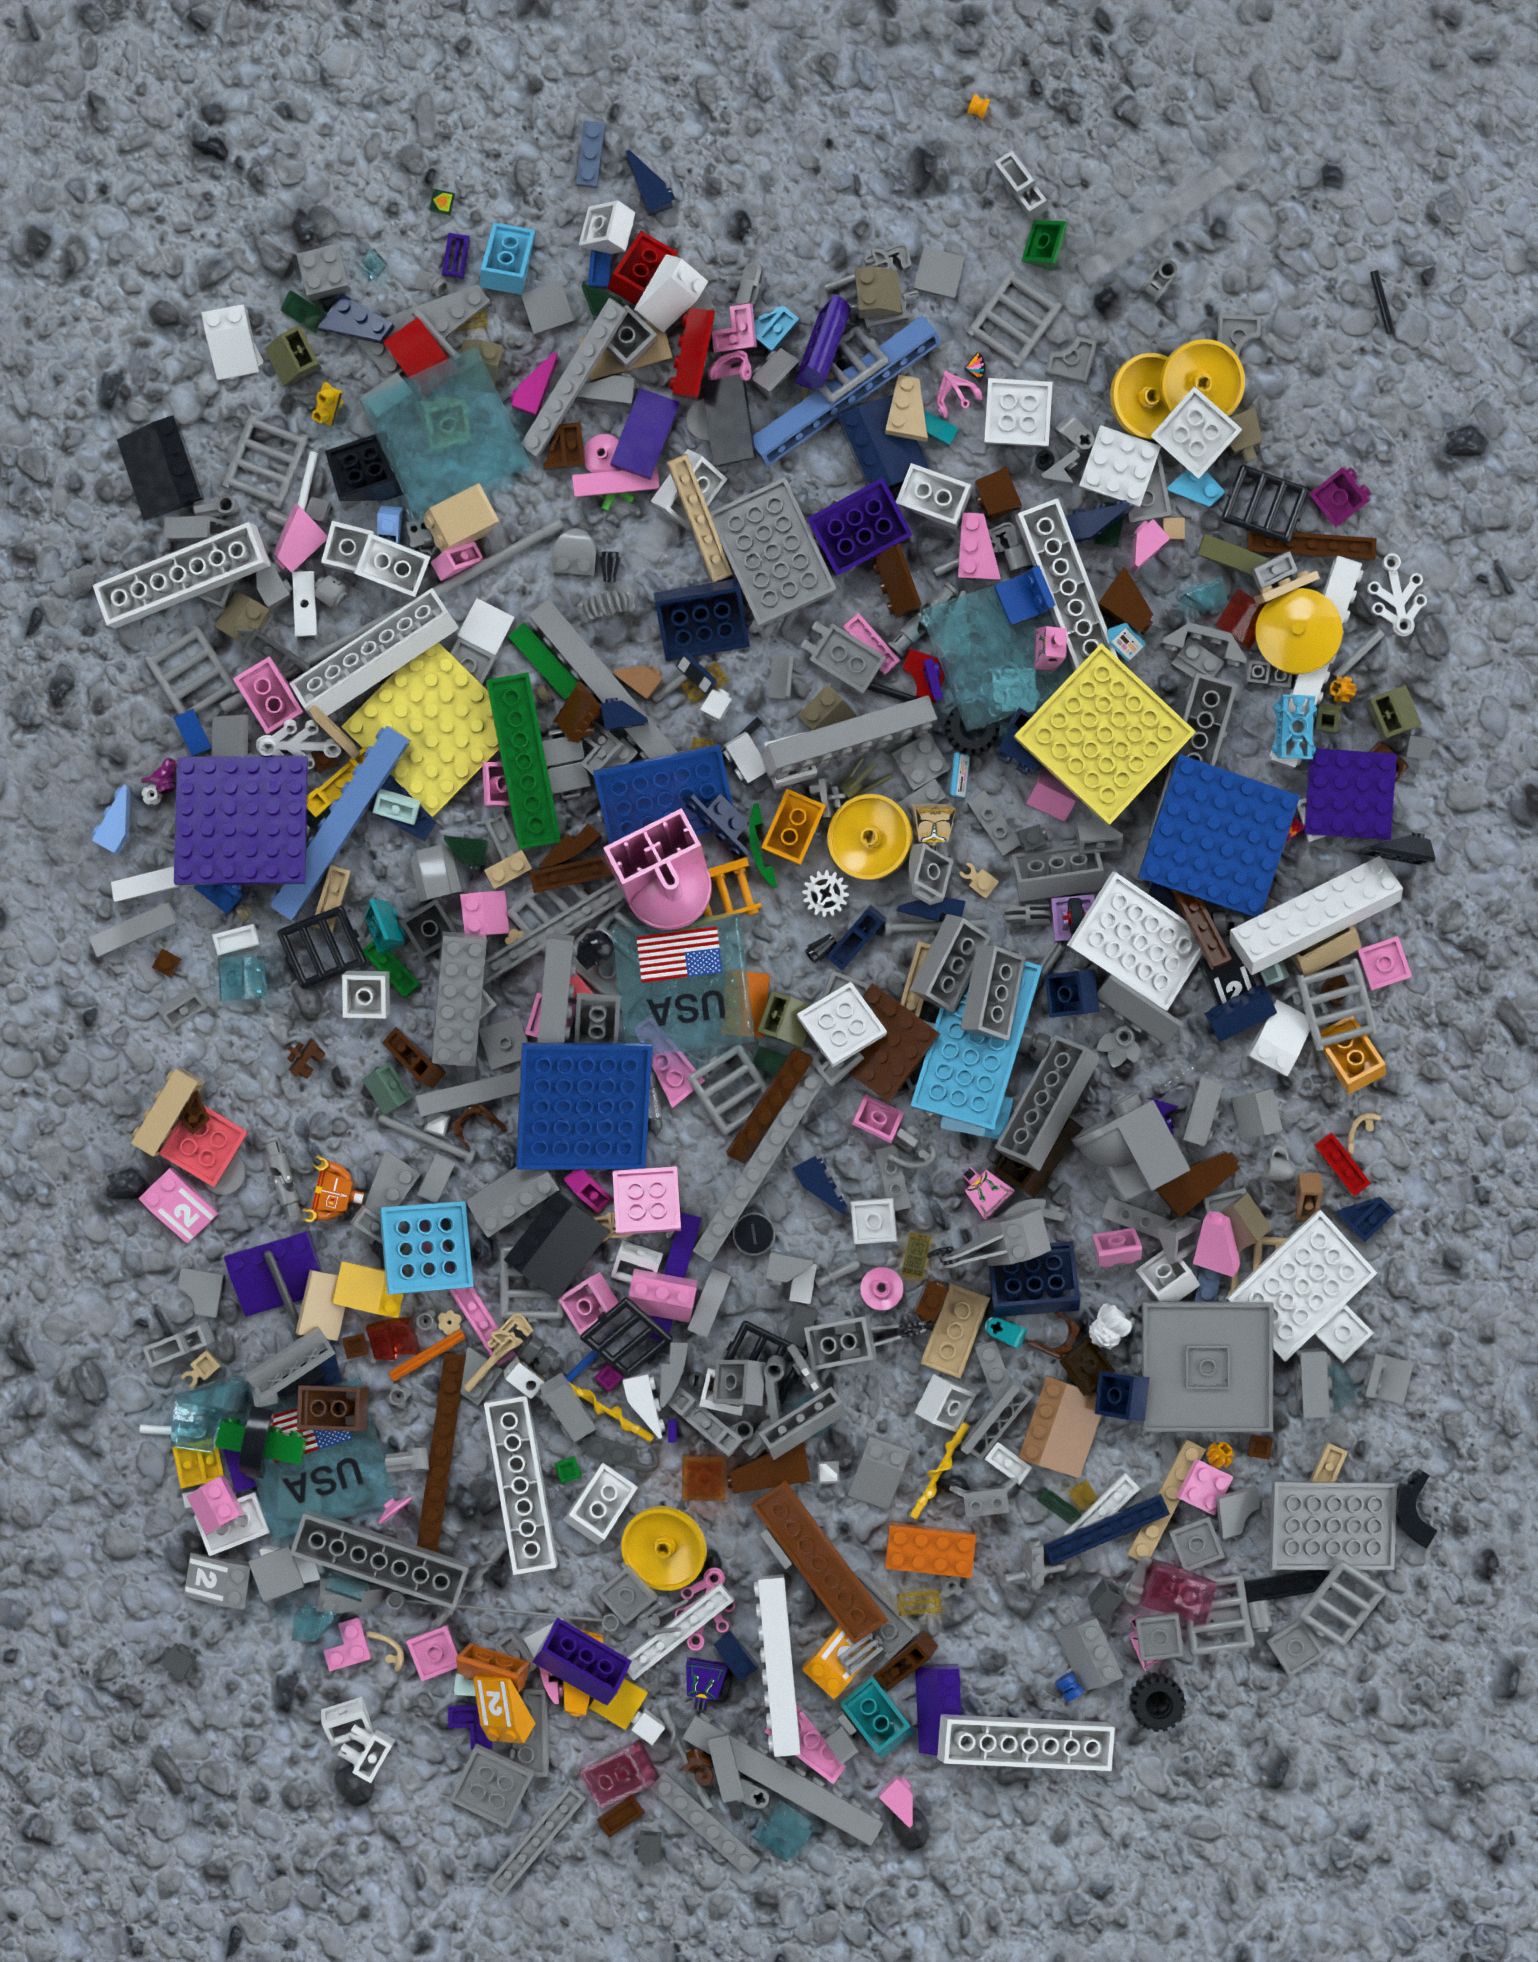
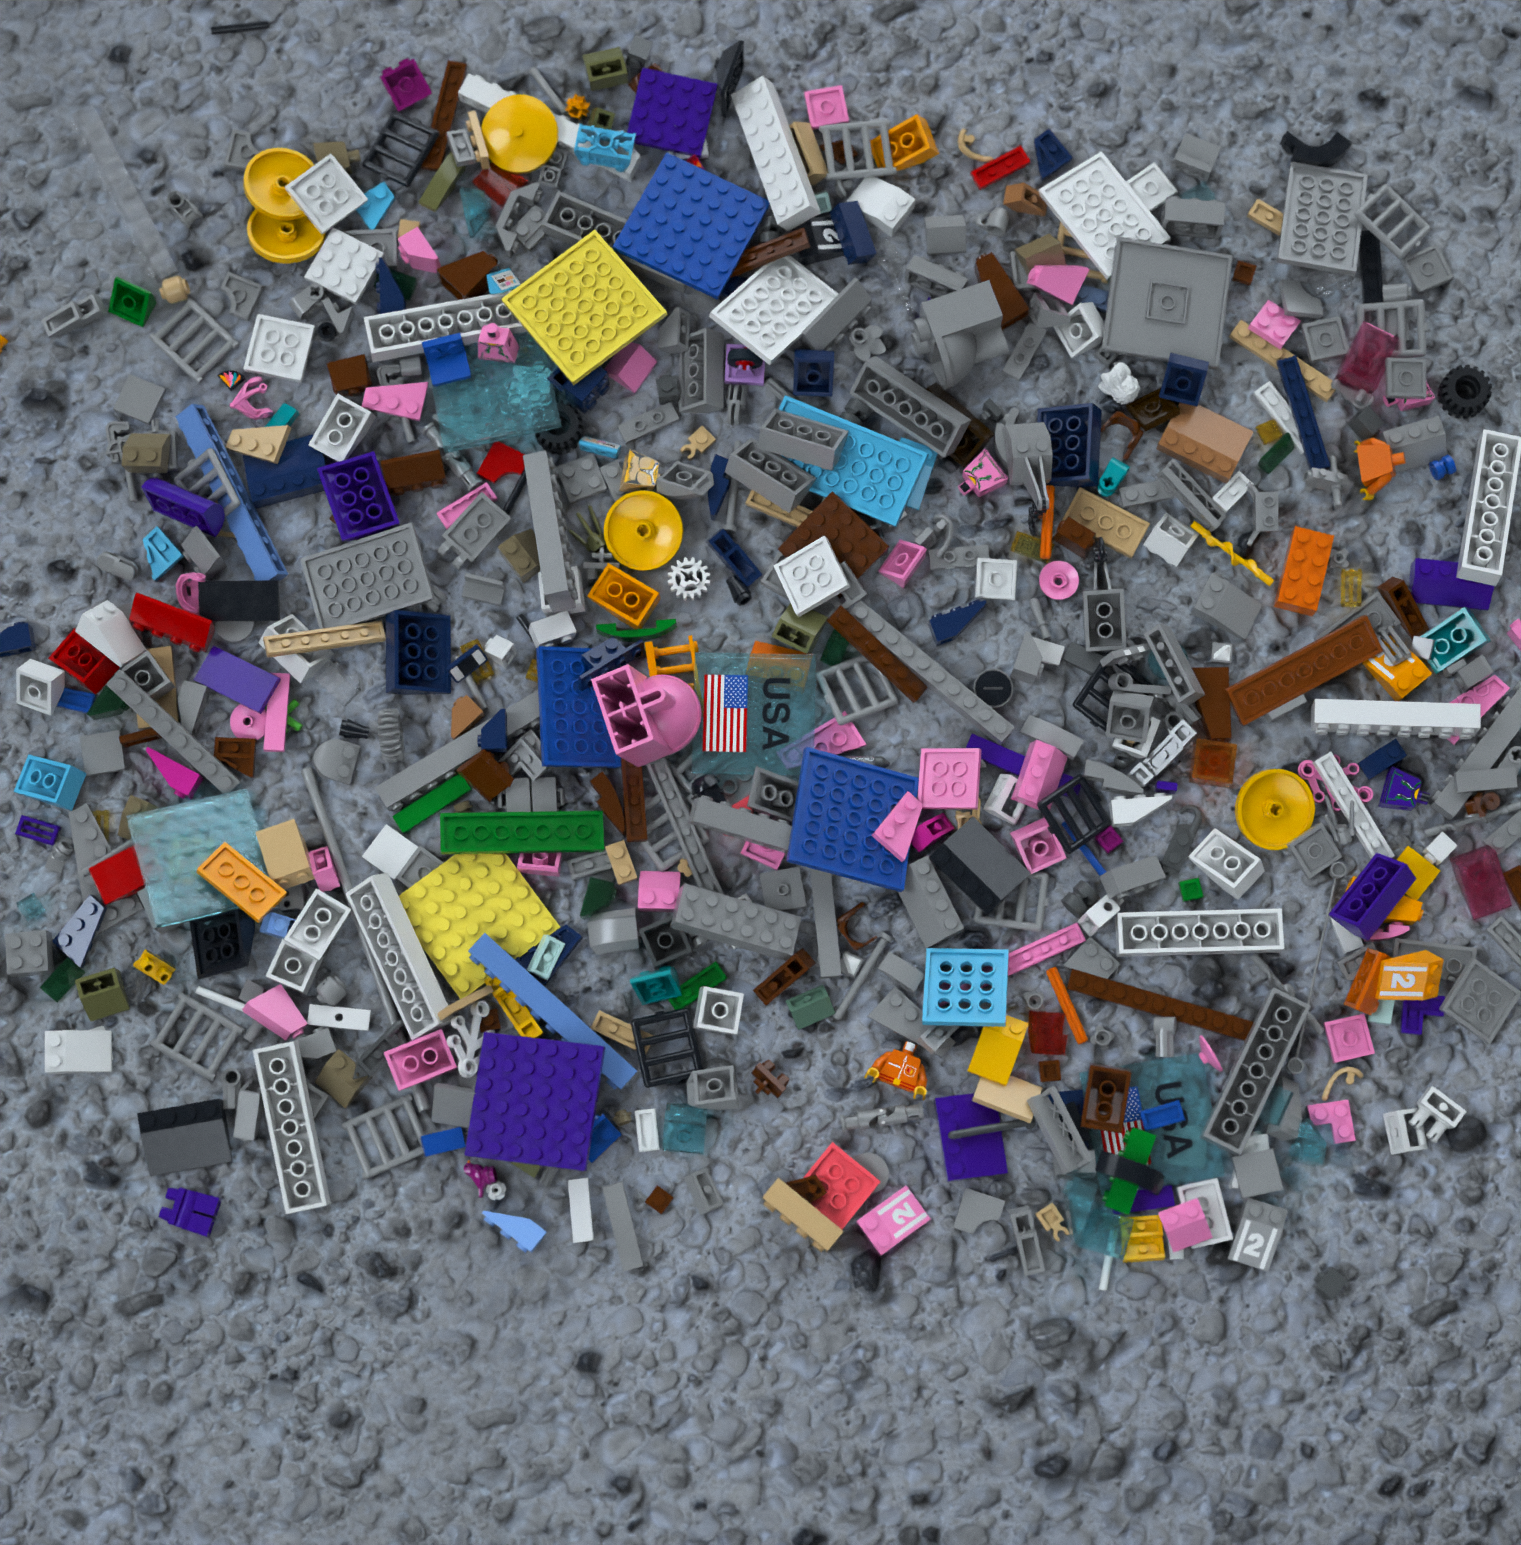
camera: 80 degrees left, 10 degrees down
tan plant [438,1310,462,1335] -> none
tan piece [463,1313,533,1392] -> none
yellow piece [569,1382,655,1442] -> none
bright pink plate [712,303,757,353] -> none
dark purple wing [922,658,943,701] -> none
bright pink slope [1092,1228,1142,1267] -> none
light orange gear [1206,1441,1234,1469] -> none
white plant [1367,553,1427,637] -> none
none -> reddish brown tile [119,728,163,748]
none -> tan head [159,275,190,304]
none -> dark purple hips [159,1187,222,1237]
none -> light orange plate [197,842,287,923]
none -> light grey slope [686,1065,739,1110]
none -> bright pink wing [871,791,923,862]
none -> orange axle [1040,485,1055,560]
none -> blue tile [1139,1100,1185,1132]
none -> orange torso [1354,438,1406,501]
none -> tile [1410,636,1435,660]

